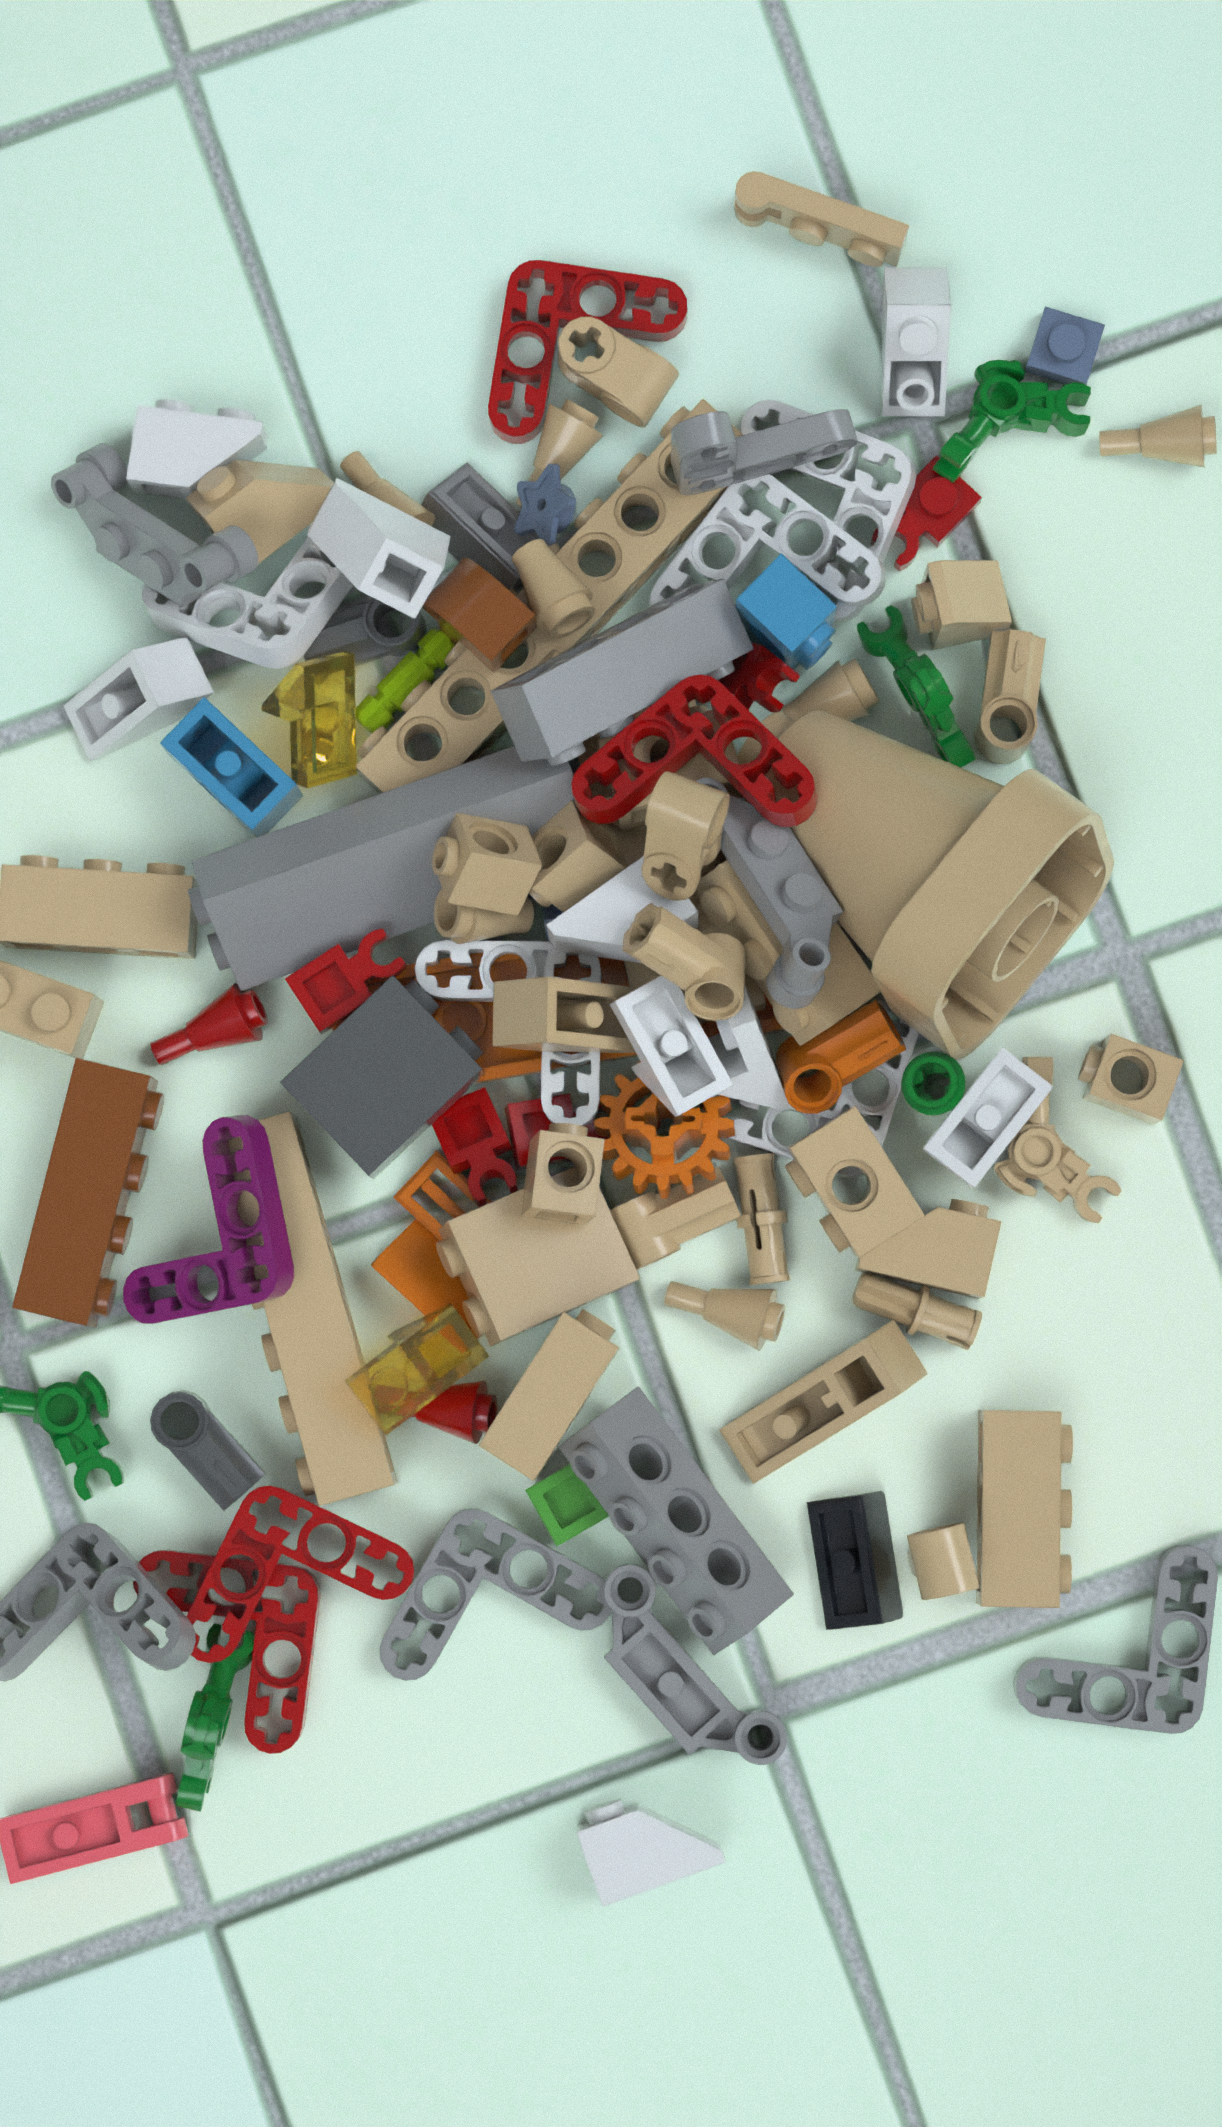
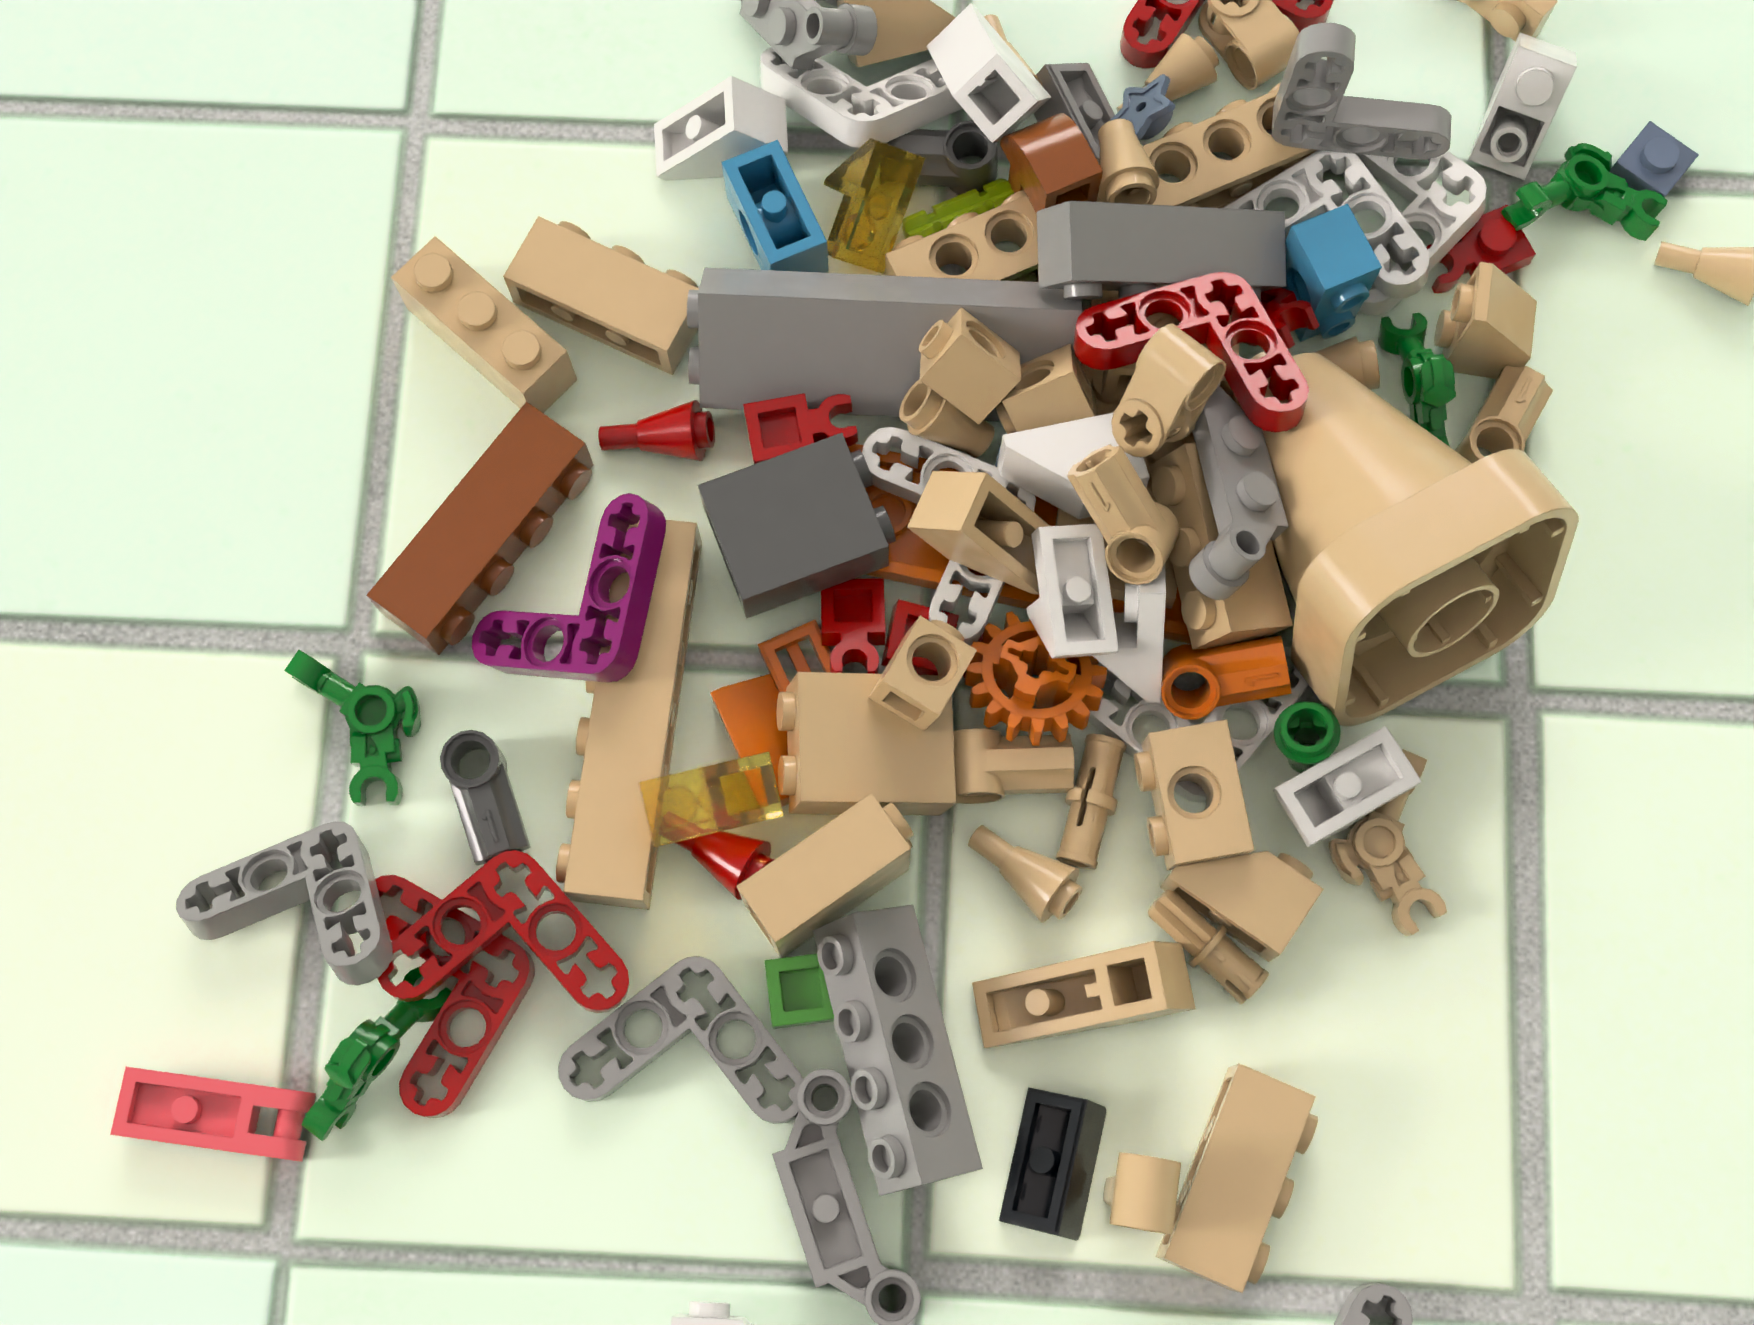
camera: 15 degrees right, 10 degrees down
tan brick [1078,1033,1184,1125] -> none

